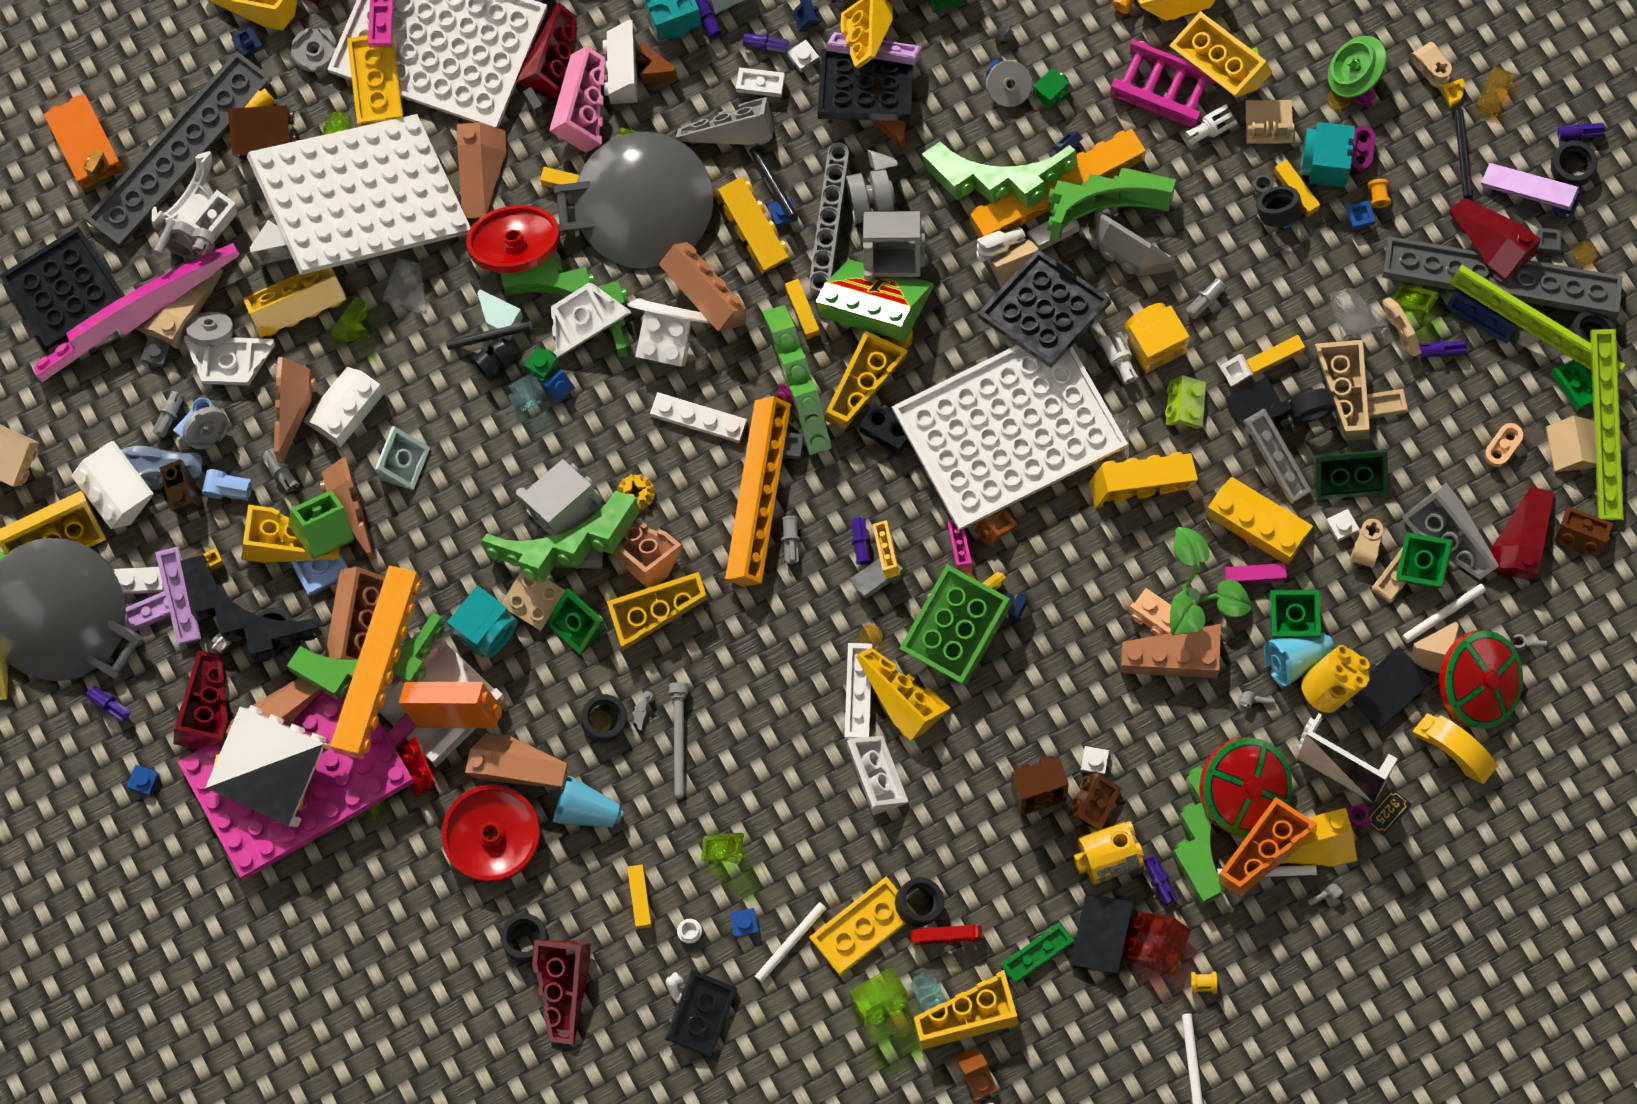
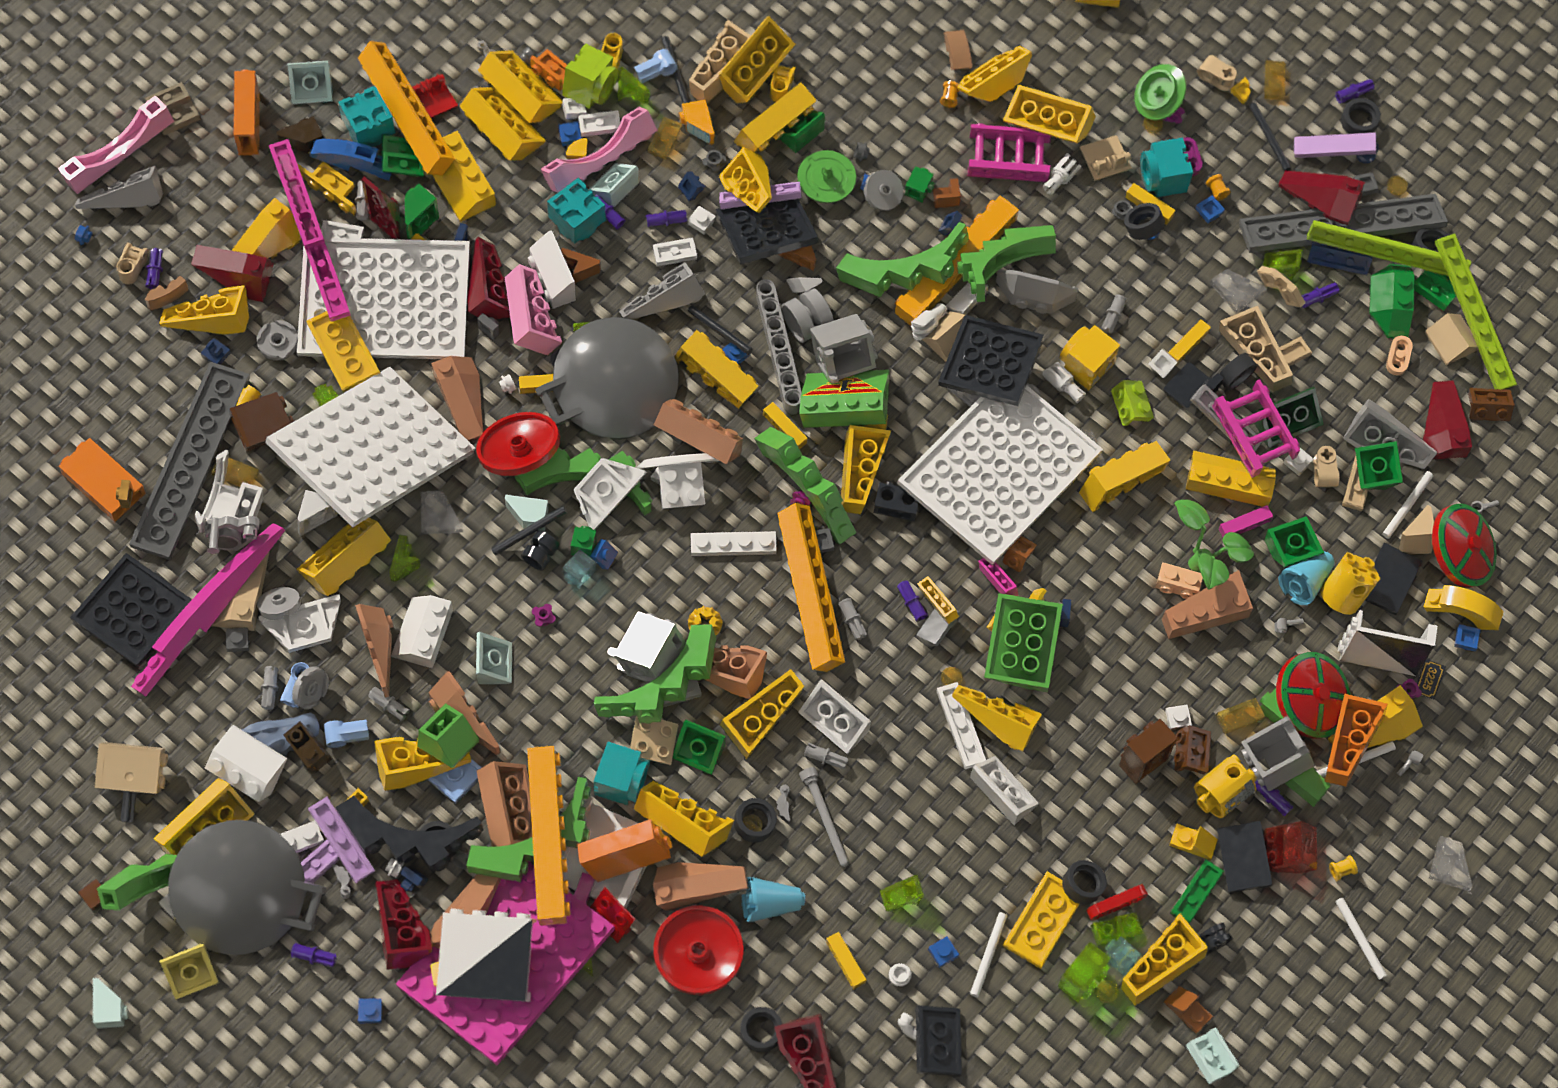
camera: 30 degrees left, 5 degrees down
none -> clear yellow plate [211,458,259,487]
none -> light grey piece [332,864,351,899]
none -> dark blue tile [400,866,429,892]
none -> white plate [499,375,516,394]
none -> magenta plate [532,604,556,627]
none -> yellow wedge [634,781,734,857]
none -> bright green piece [797,150,856,203]
none -> white slope [799,680,871,754]
none -> light grey axle [804,743,848,769]
none -> dark orange panel [933,178,961,208]
none -> clear neon green slope [1090,912,1143,946]
none -> yellow slope [1169,824,1218,860]
none -> black wheel [1199,922,1233,954]
none -> dark pink fence [1212,380,1300,478]
none -> clear yellow plate [1215,698,1265,734]
none -> light grey container [1241,716,1315,791]
none -> green wedge [1369,264,1415,339]
none -> clear wing [1428,836,1472,891]
none -> blue plate [1454,624,1480,651]

